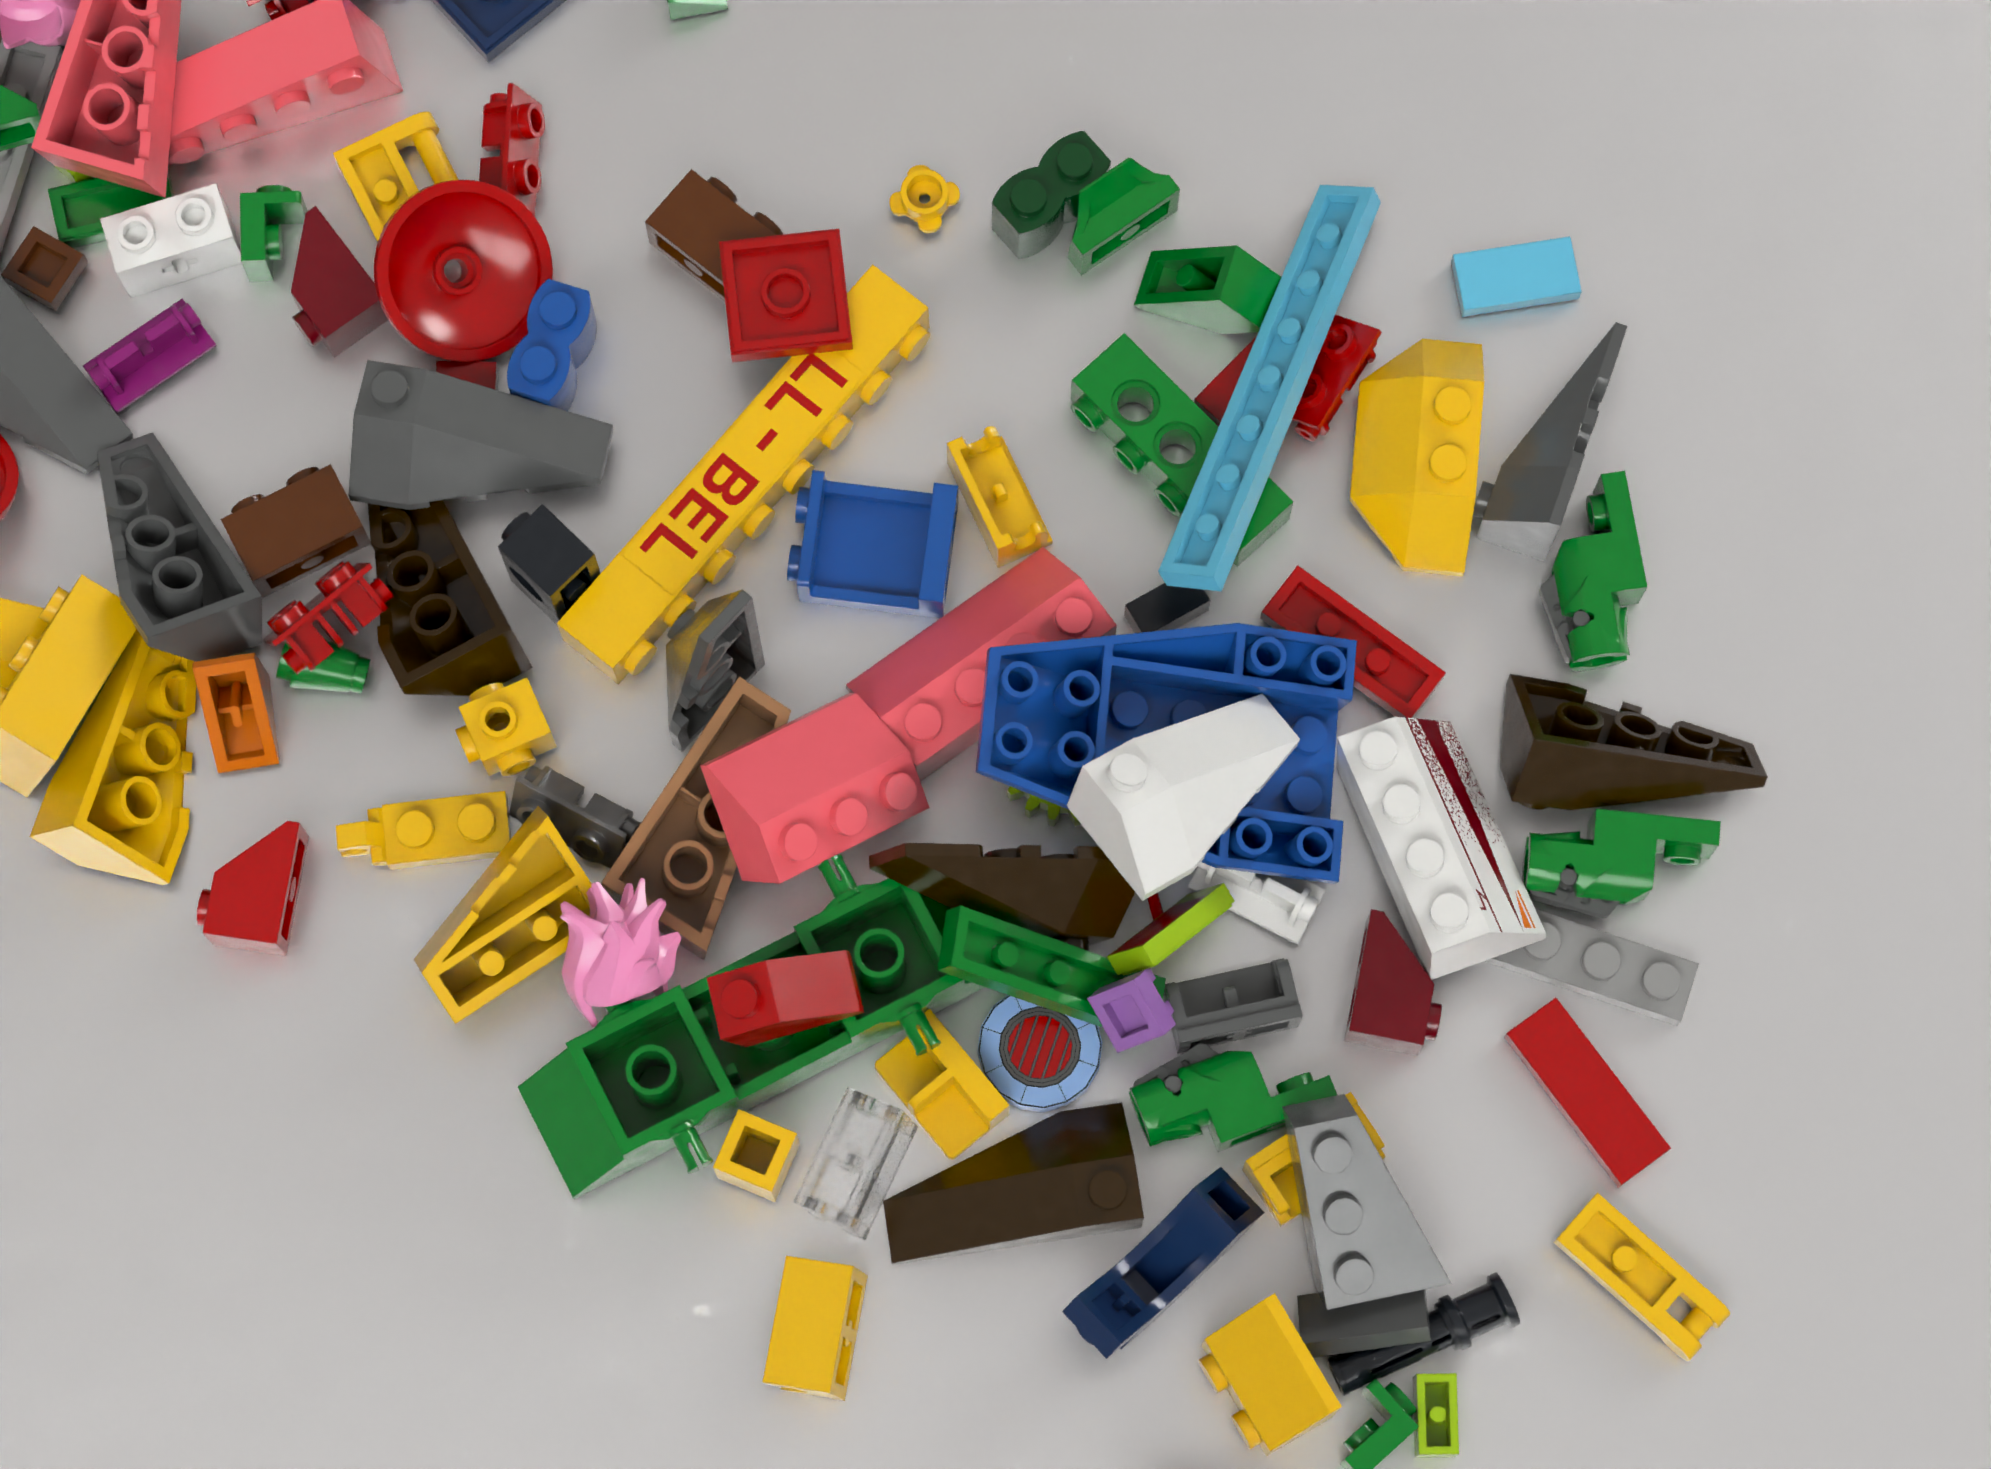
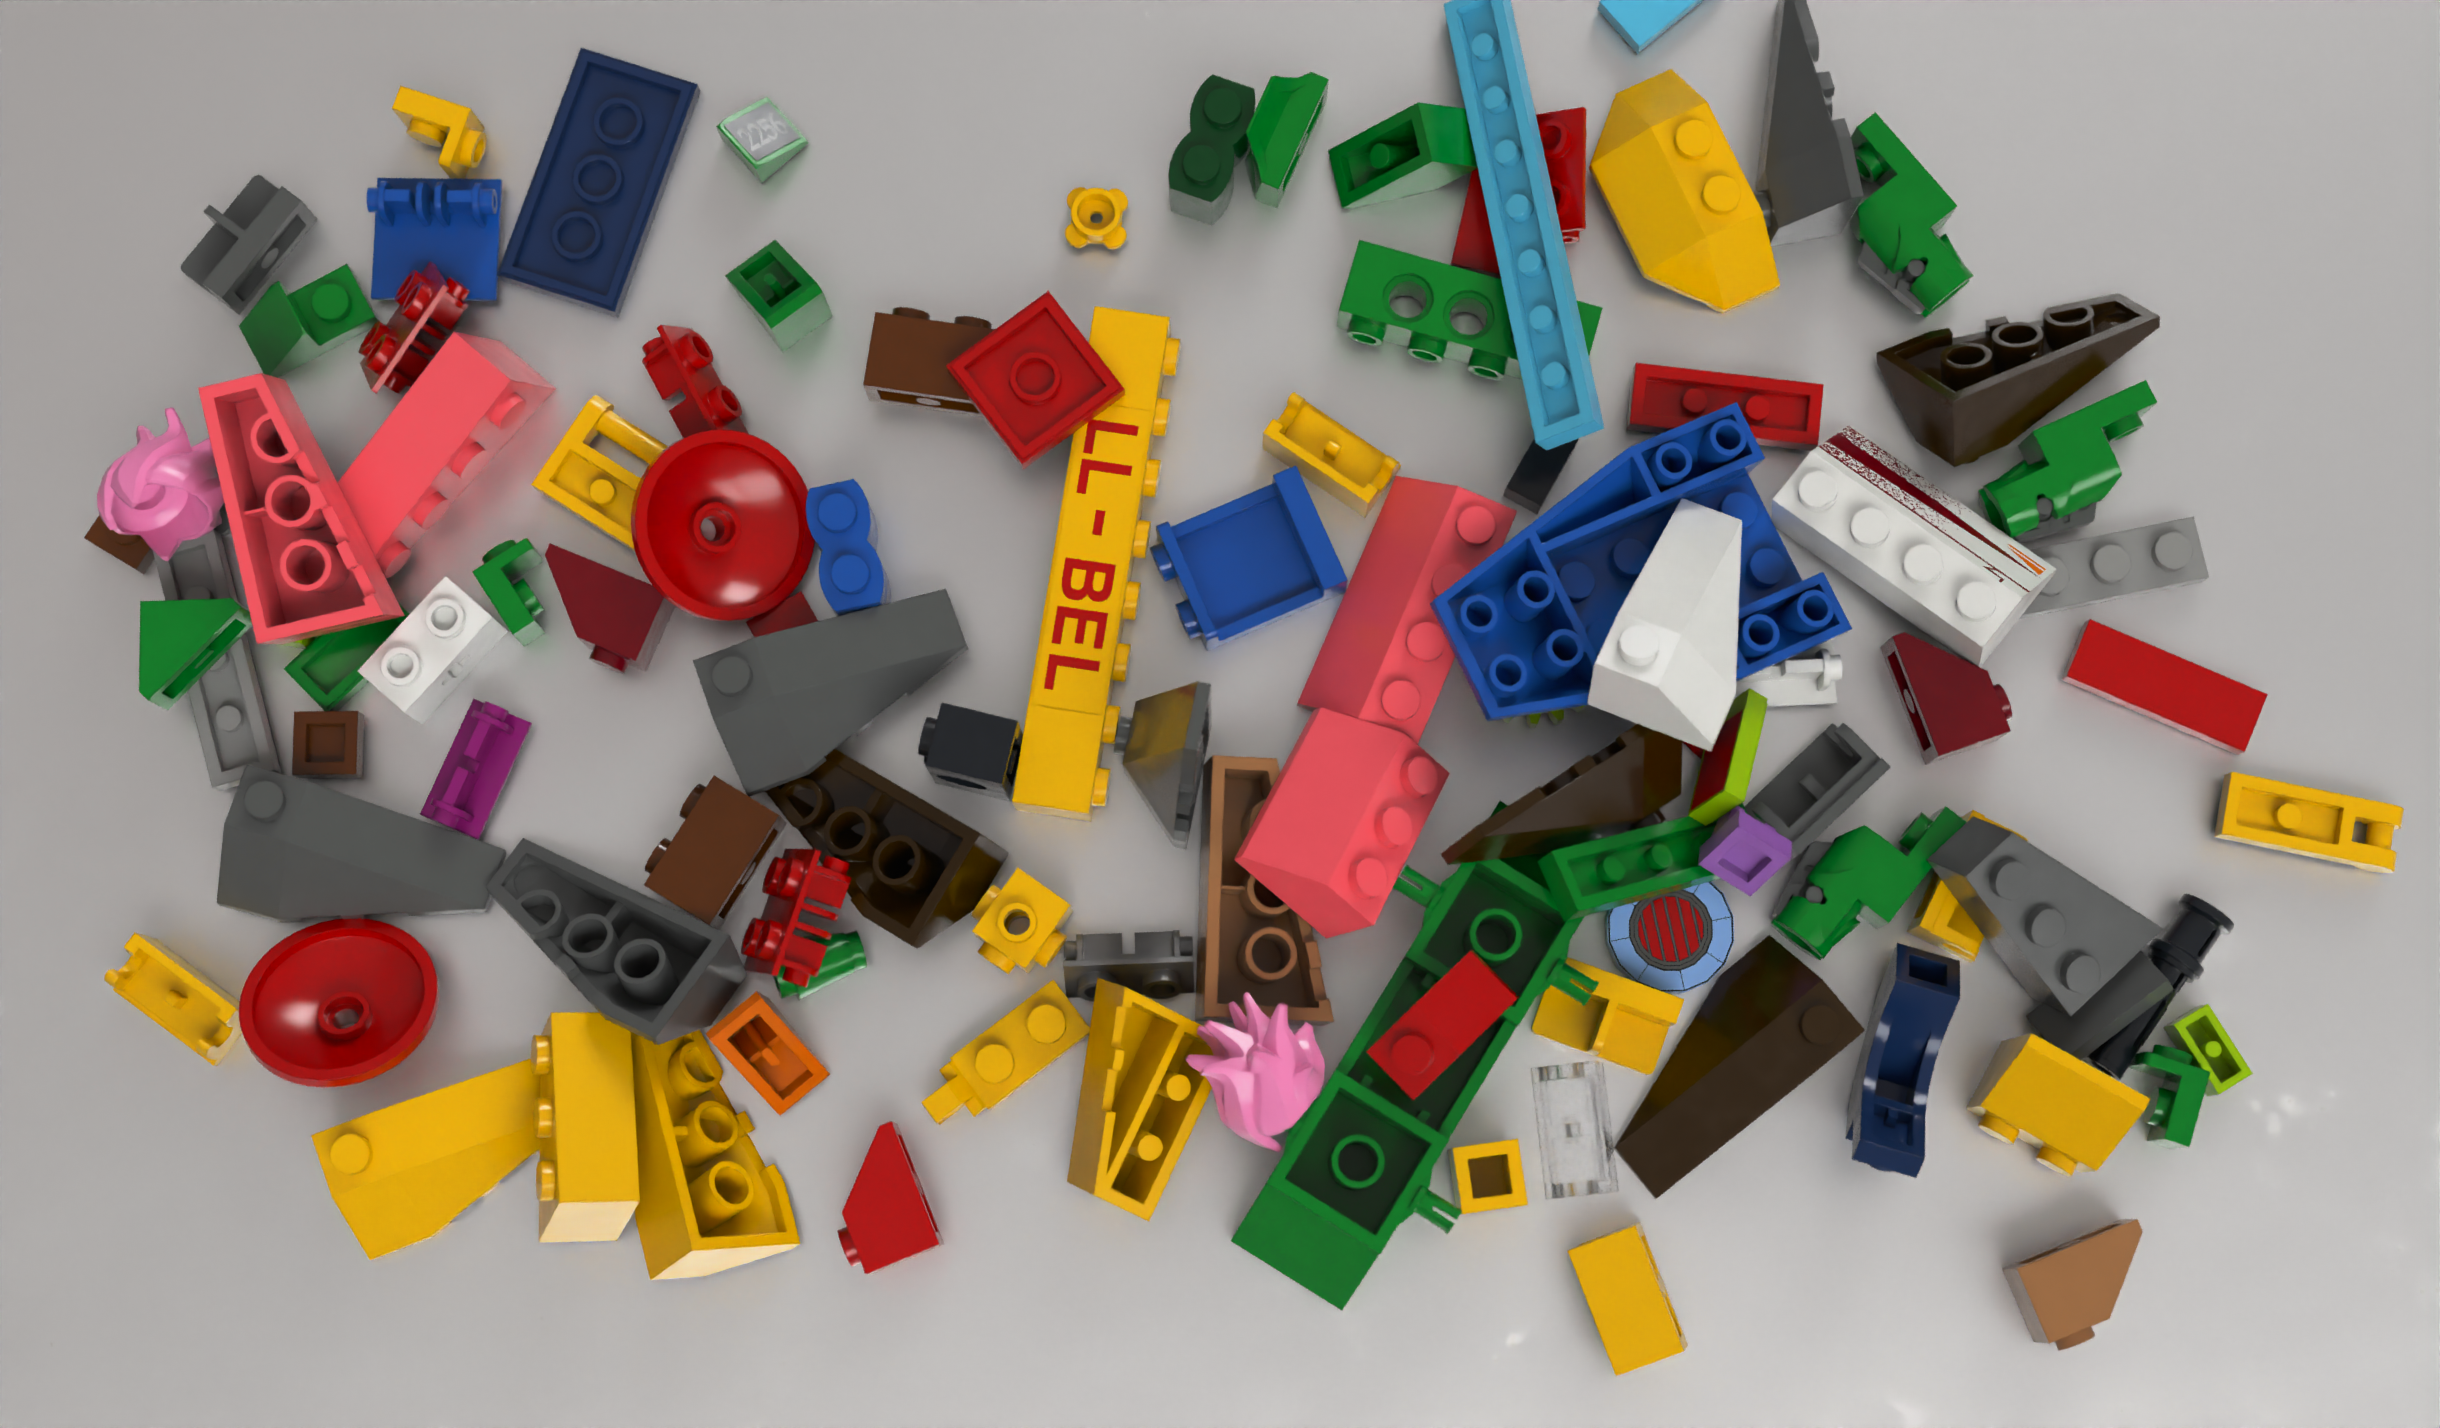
camera: 30 degrees left, 5 degrees up
none -> green slope [725,240,833,352]

